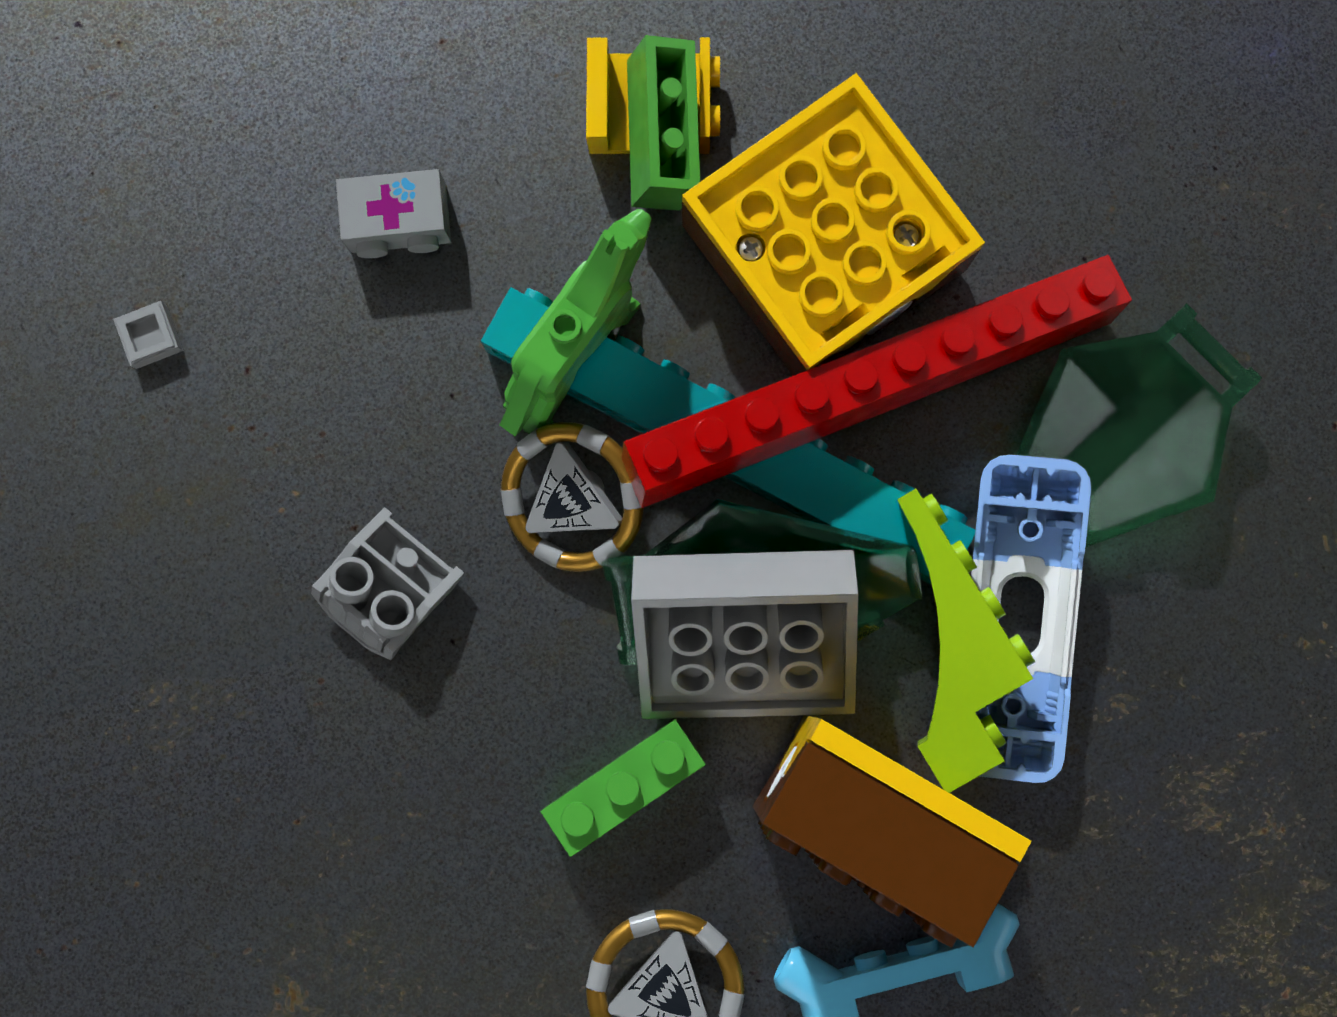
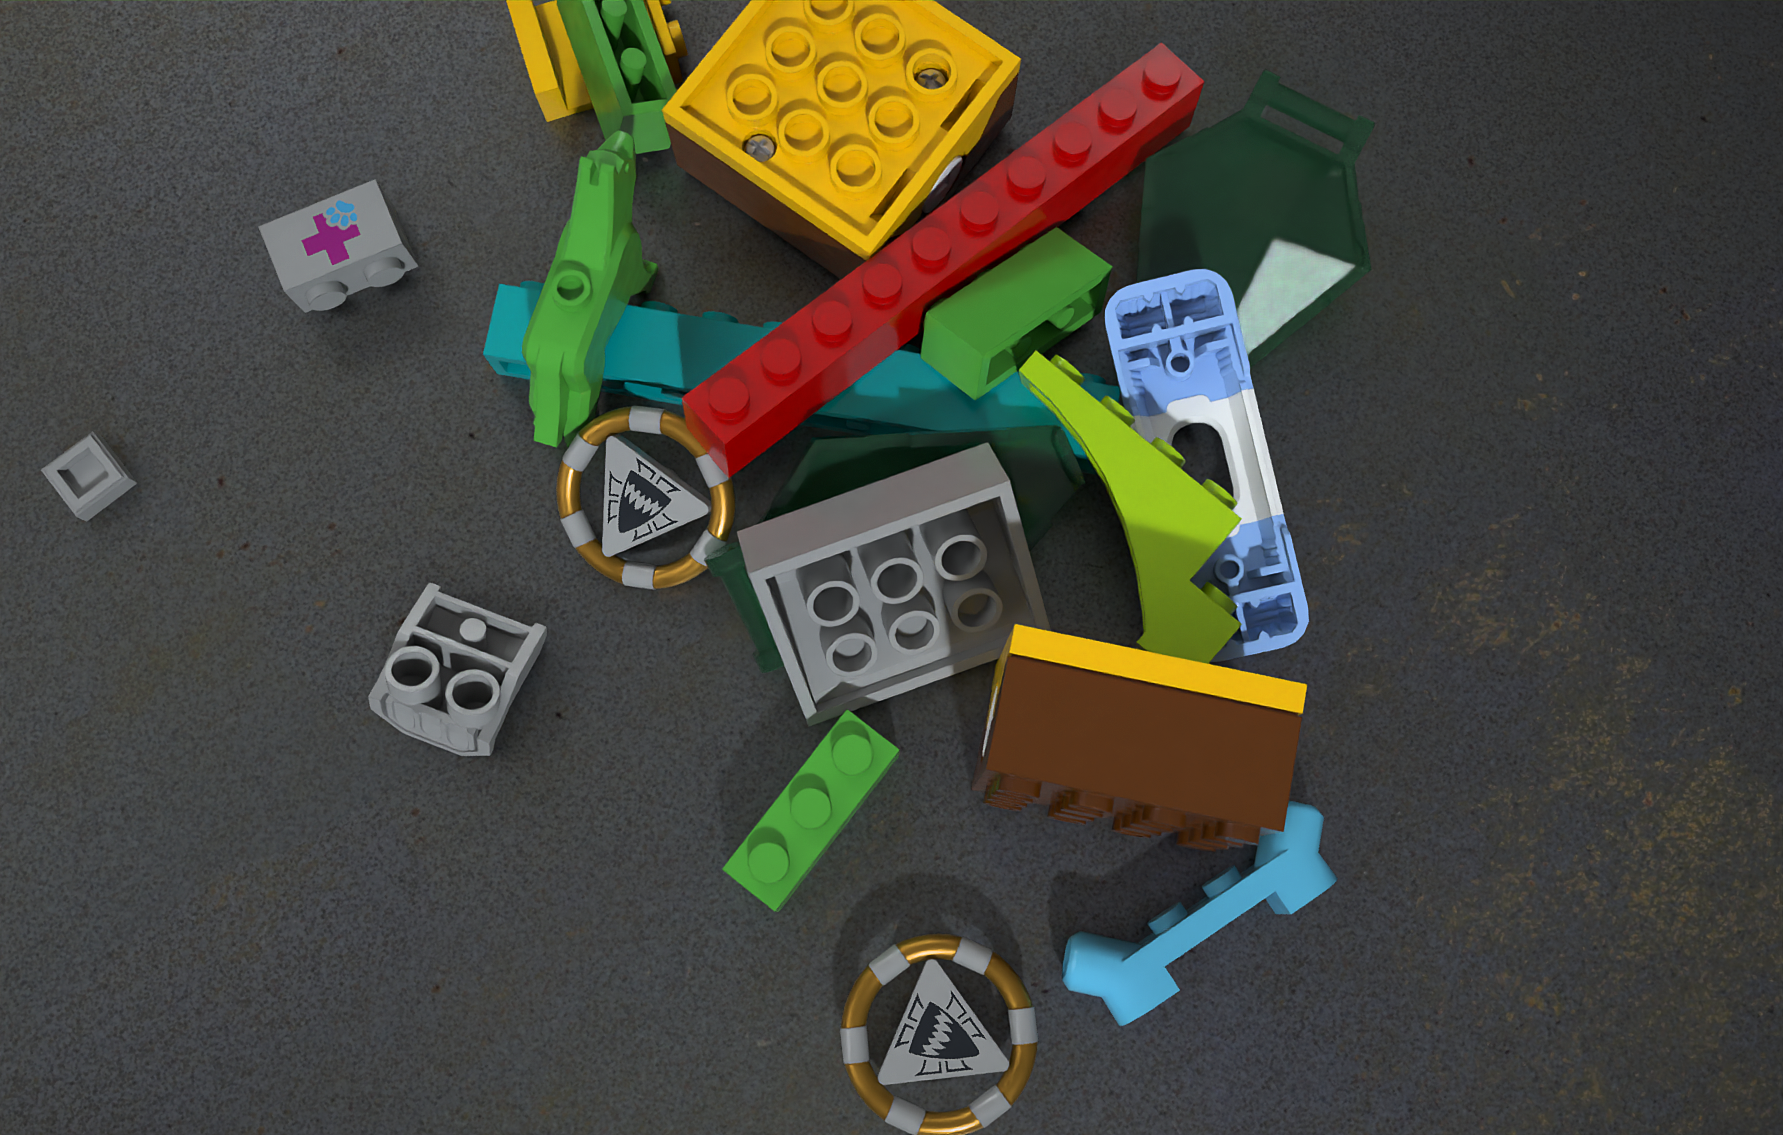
camera: 25 degrees left, 5 degrees down
none -> bright green brick [921,227,1112,401]

